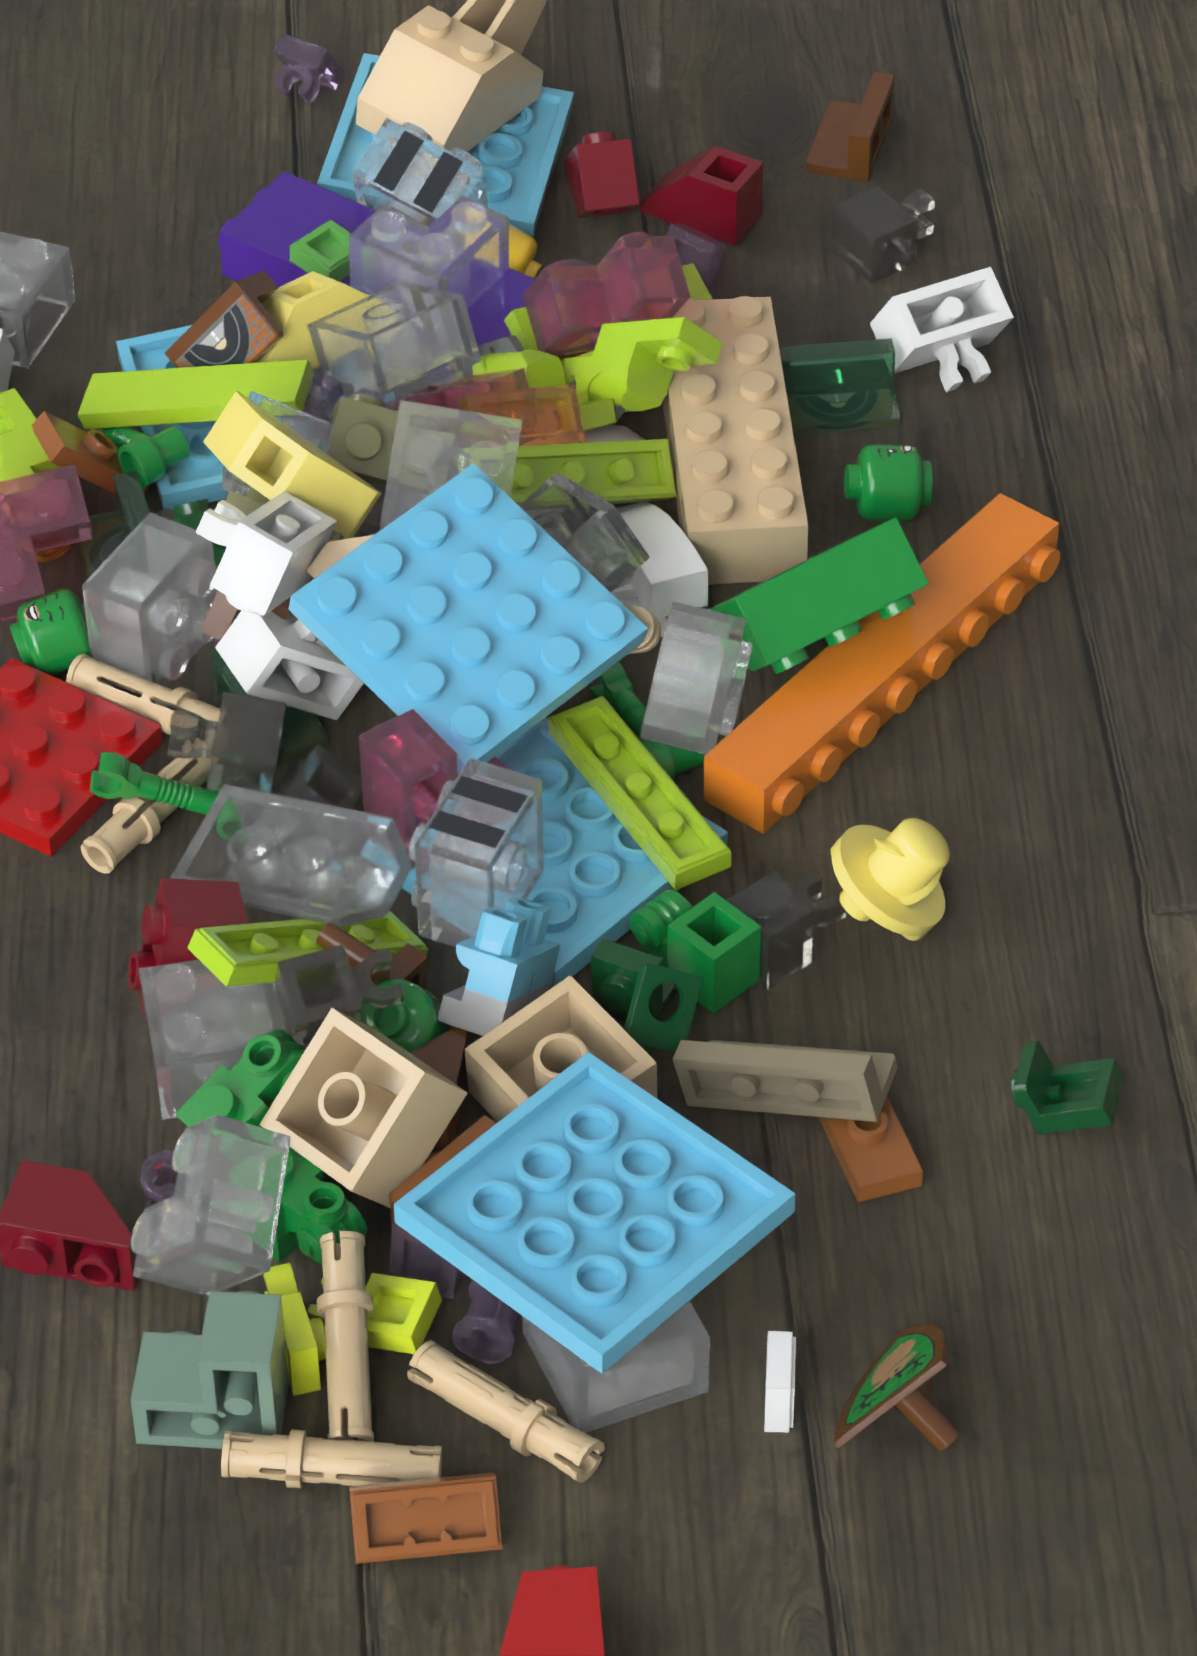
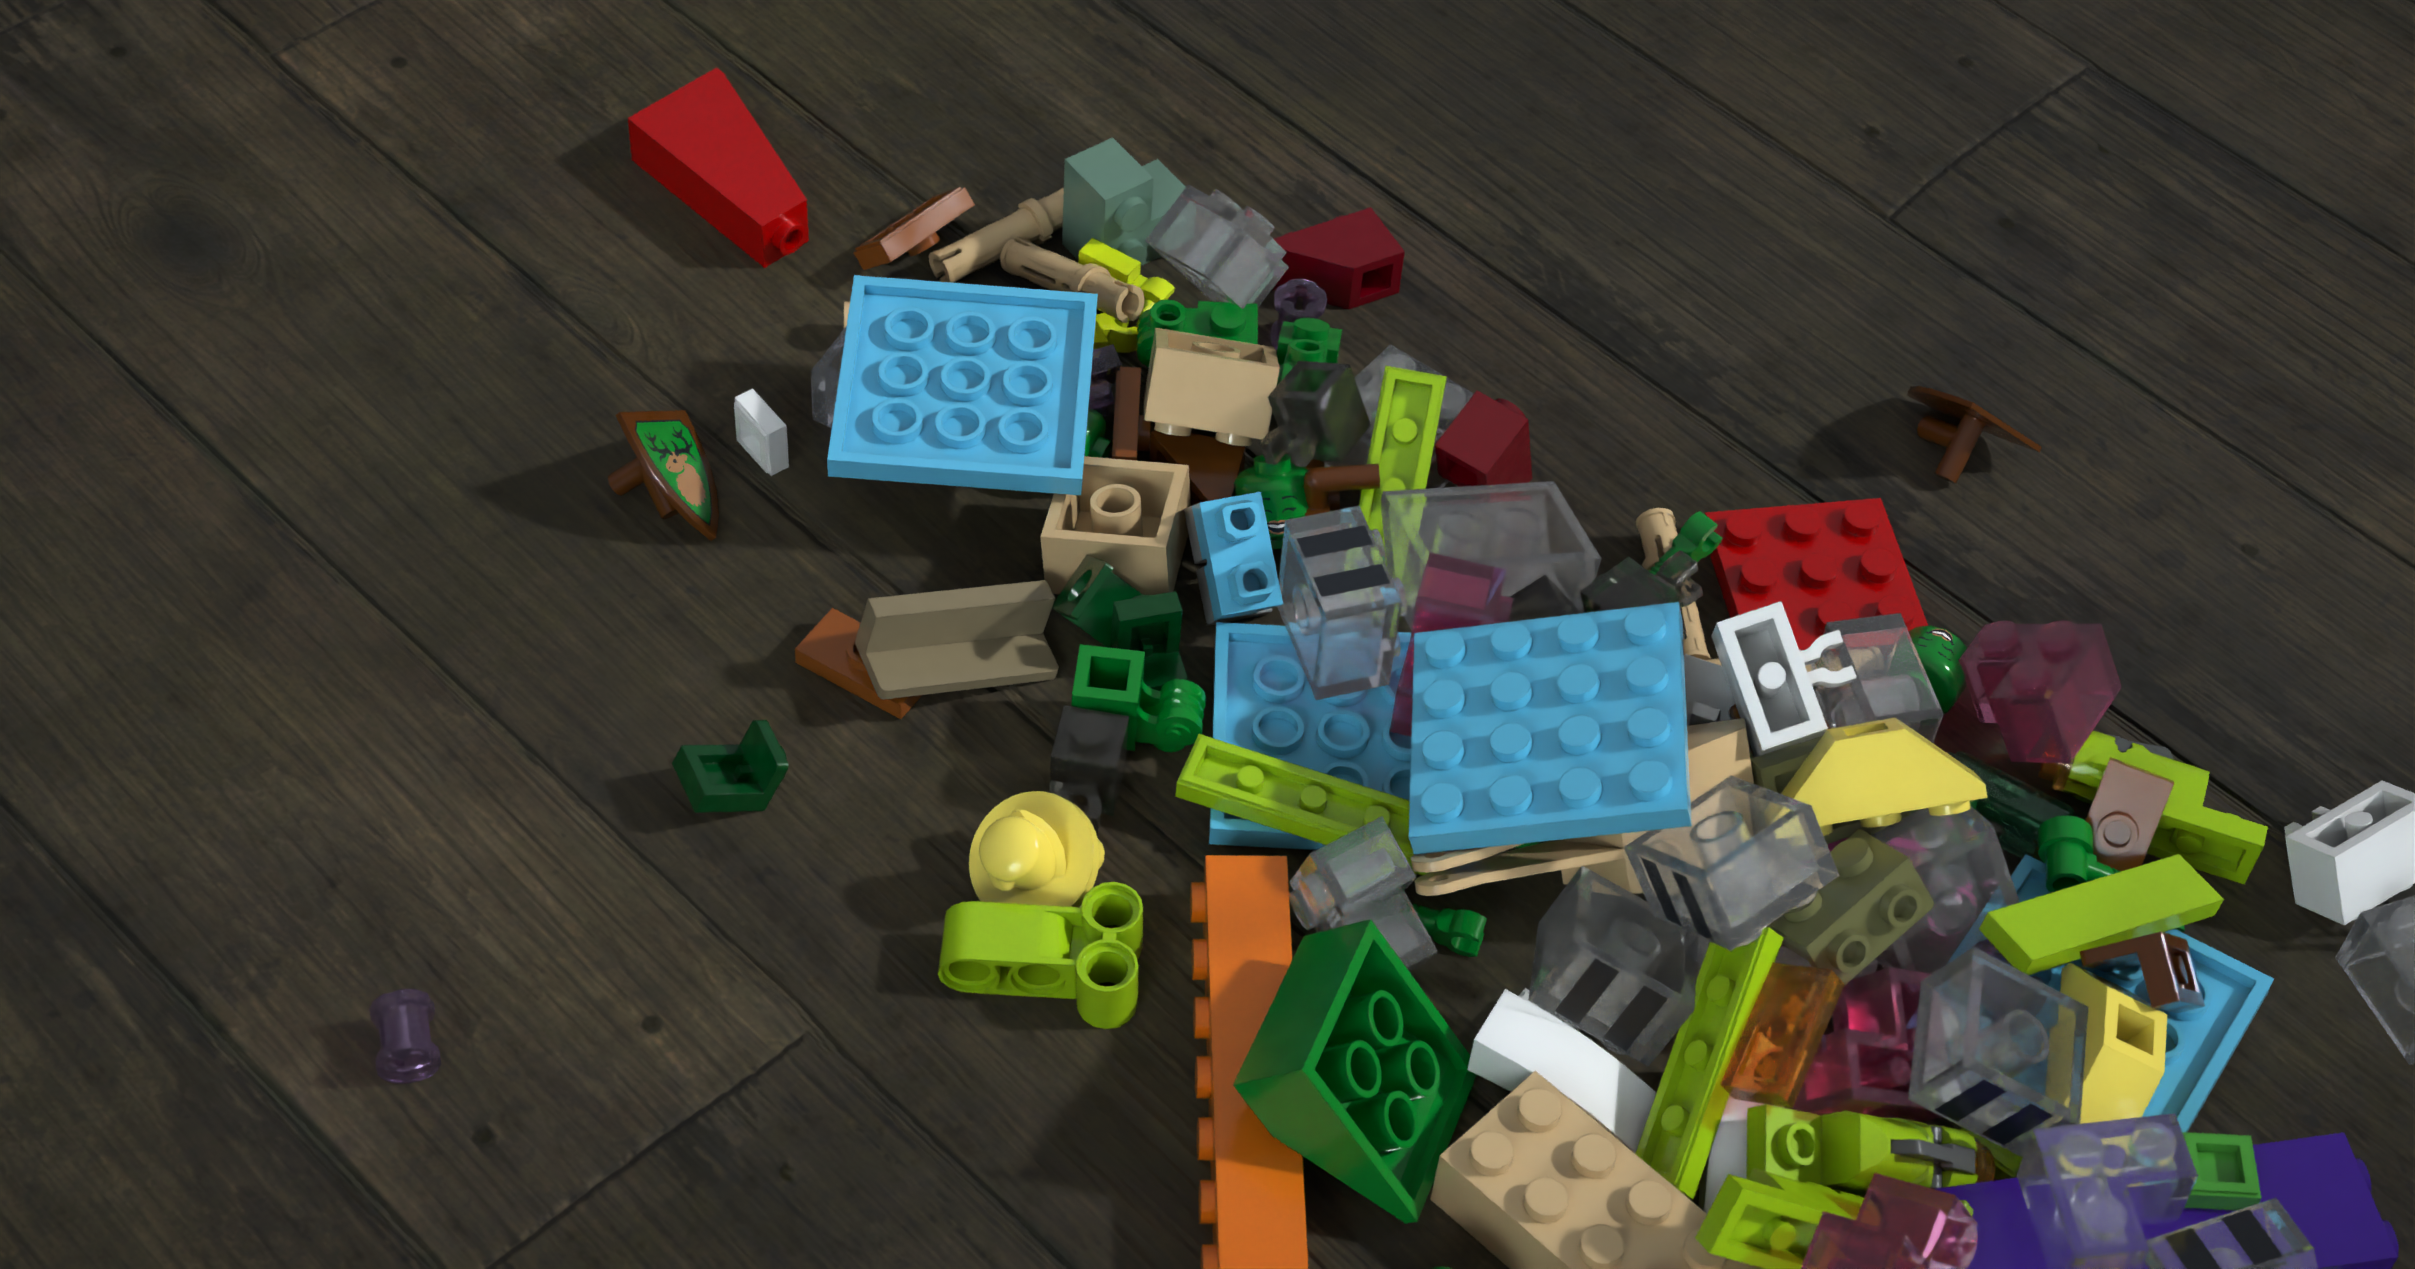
camera: 135 degrees right, 5 degrees up
none -> lime piece [938,882,1143,1029]

